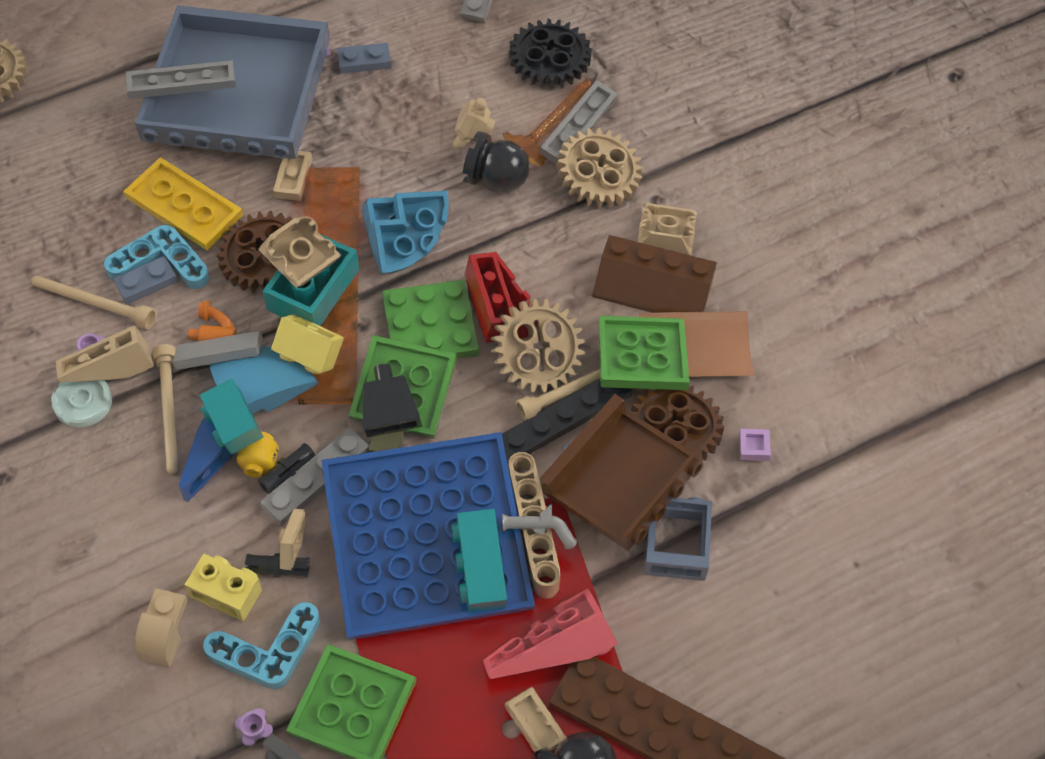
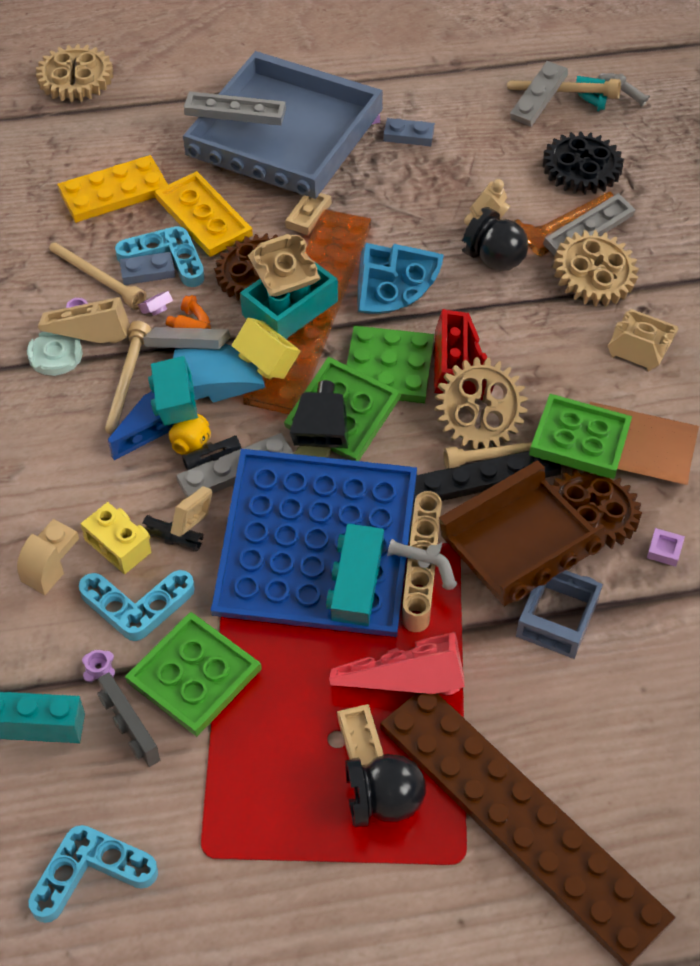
camera: 20 degrees right, 5 degrees down
reddish brown slope [592,235,717,313] -> none
none -> yellow plate [57,155,168,223]
none -> lavender plate [138,291,173,316]

